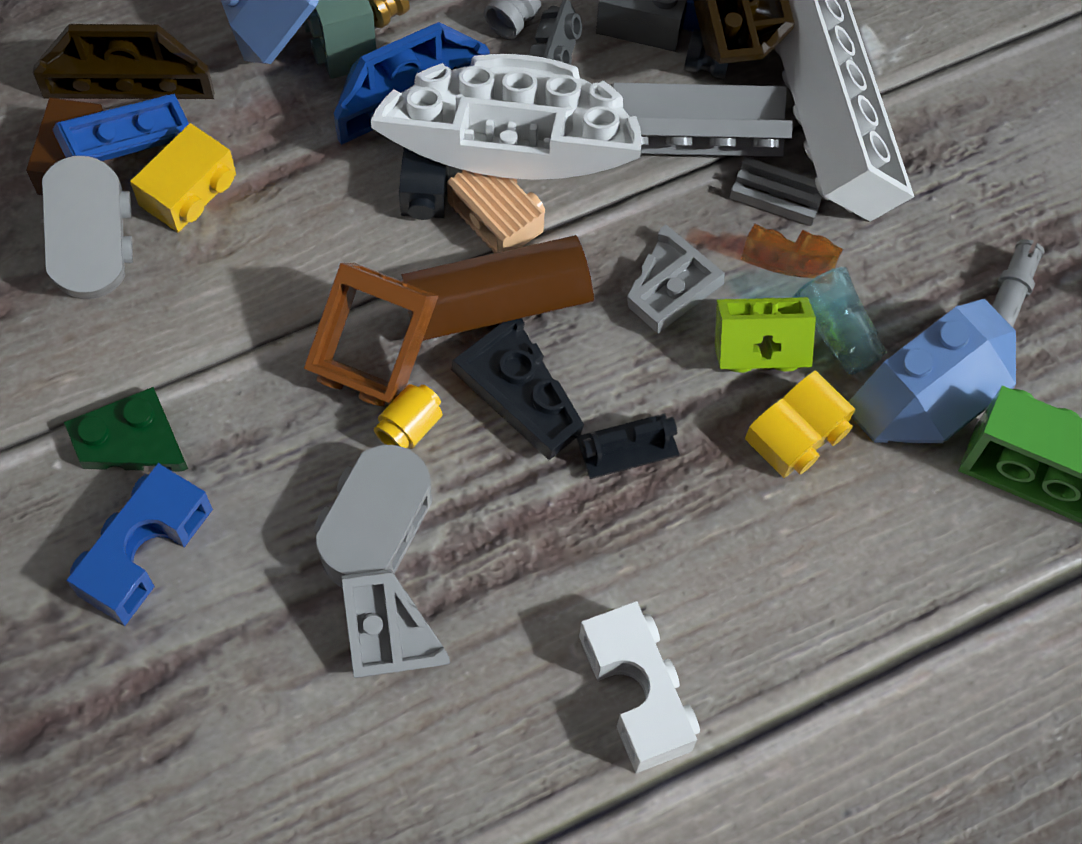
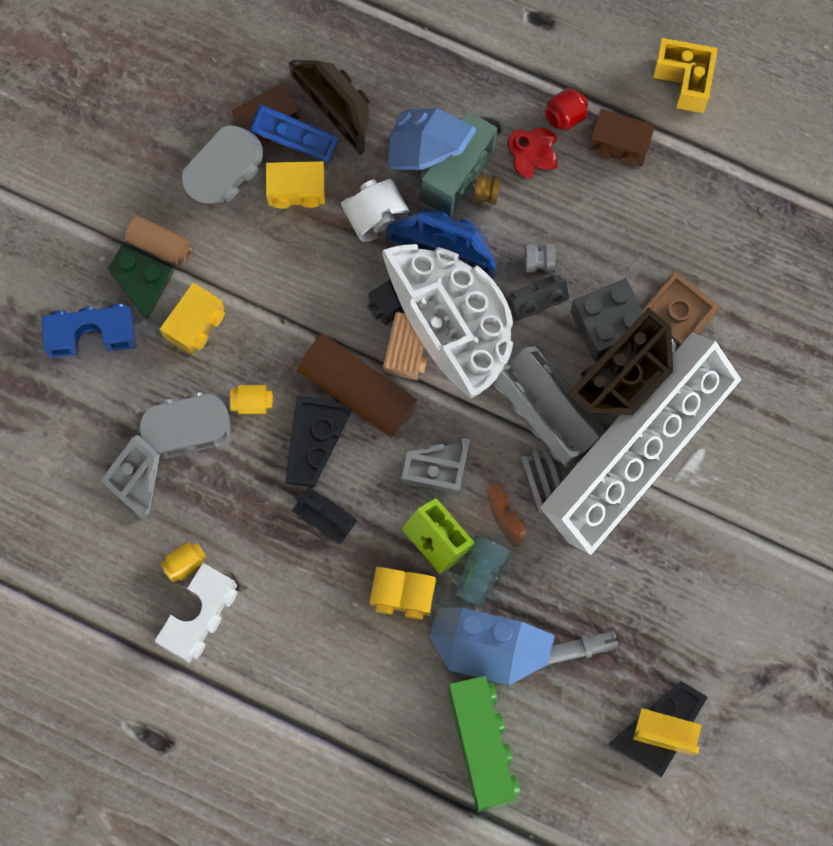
camera: 55 degrees right, 10 degrees up
dark orange window [304,263,439,406] -> none
none -> medium nougat brick [125,215,192,266]
none -> yellow brick [160,283,225,356]
none -> yellow brick [160,540,207,583]
none -> white brick [341,179,410,242]

